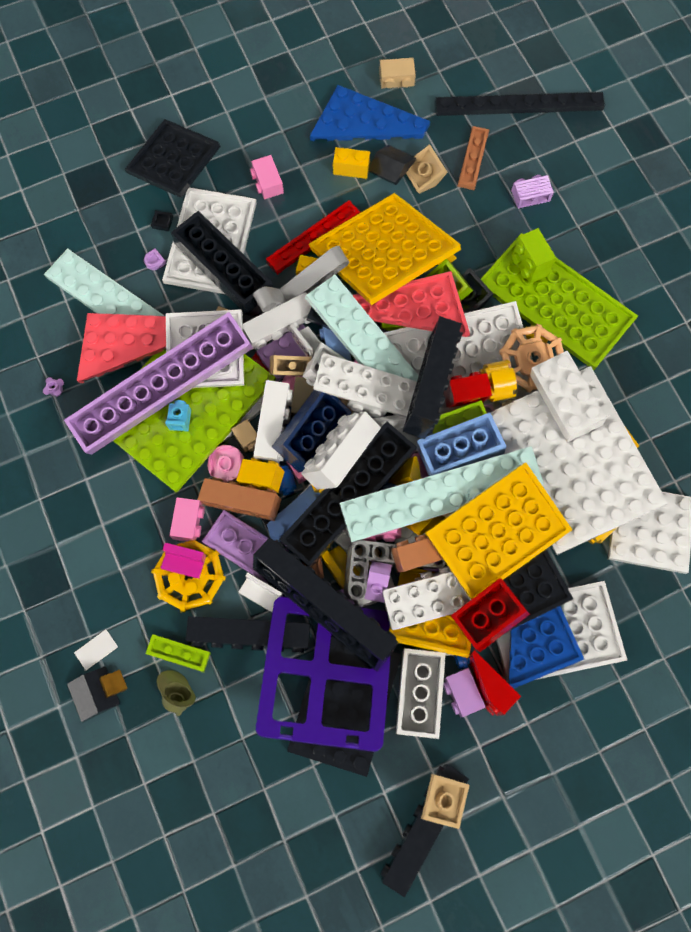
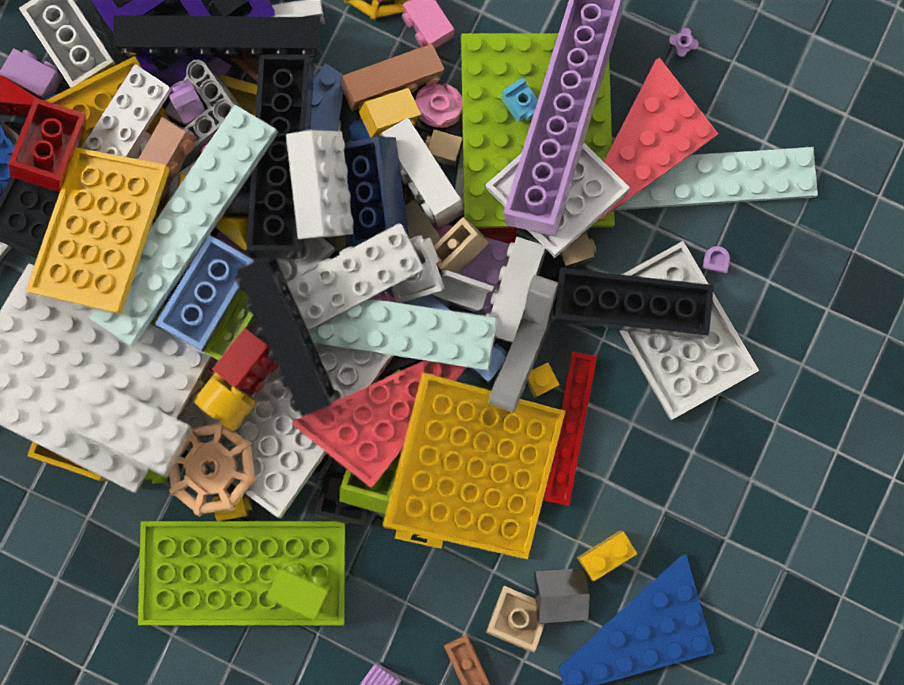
camera: 140 degrees right, 10 degrees up
black plate [125,119,221,198] -> none
black tile [151,210,173,232] -> none
lavender tile [202,510,289,584] -> none
bright pink brick [250,155,284,199] -> none

